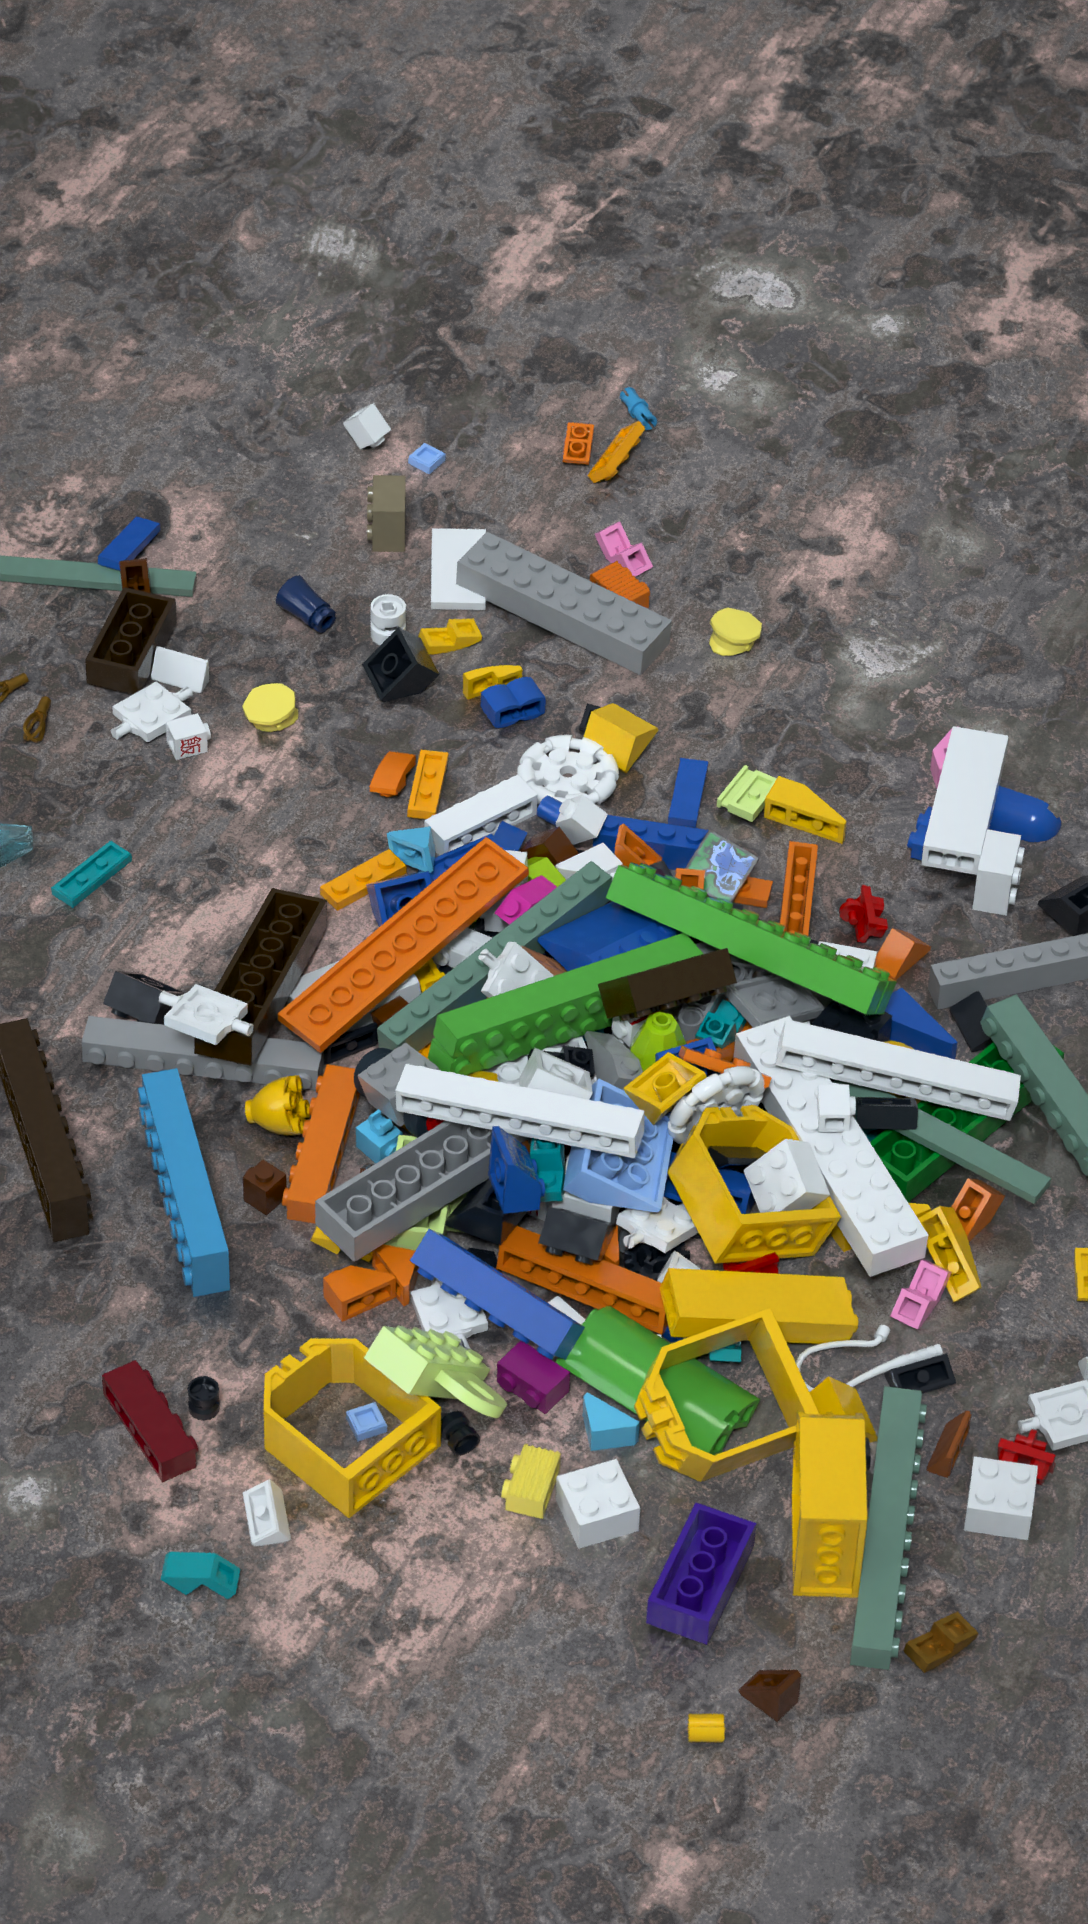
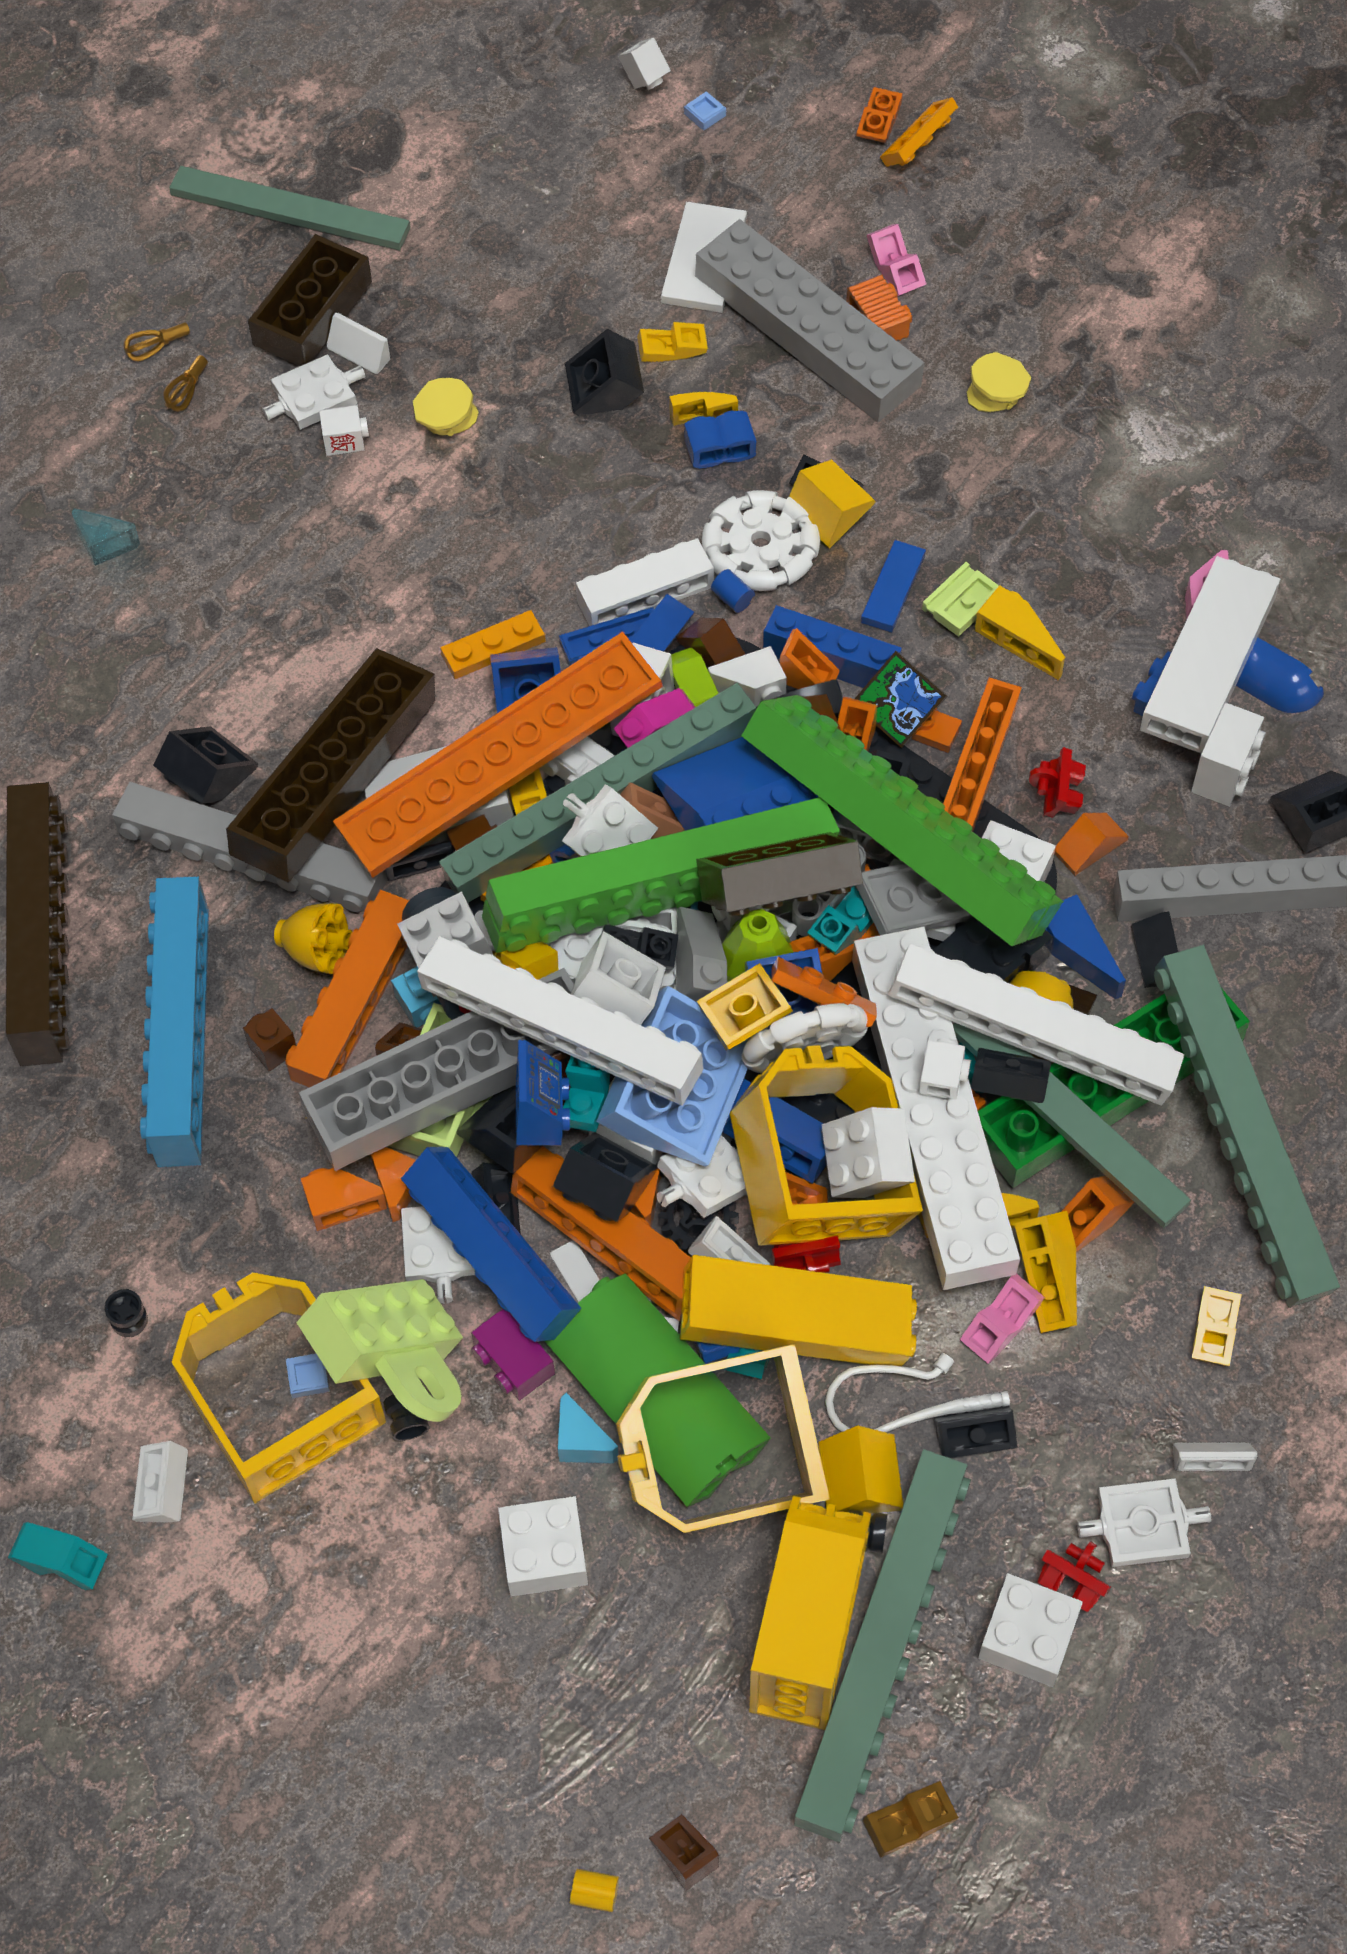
camera: 15 degrees right, 15 degrees up
teal tile [51,840,132,908] -> none
blue tile [98,516,160,571] -> none
dark red brick [102,1360,199,1483] -> none
reddish brown slope [119,558,151,593] -> none
white plate [159,984,254,1045] -> none
dark blue plant [276,575,336,633] -> none
dark tan brick [367,475,406,552] -> none
orange slope [369,751,416,797] -> none
white wheel [371,594,406,645] -> none
medium azure slope [387,826,436,873] -> none
light orange plate [407,750,448,819] -> none
light yellow brick [501,1444,561,1519] -> none
white slope [556,795,608,845] -> none
dark azure pin [620,387,657,430] -> none
dark purple brick [646,1502,756,1645] -> none
slope [708,1146,766,1170] -> none
dark orange slope [926,1410,972,1478] -> none

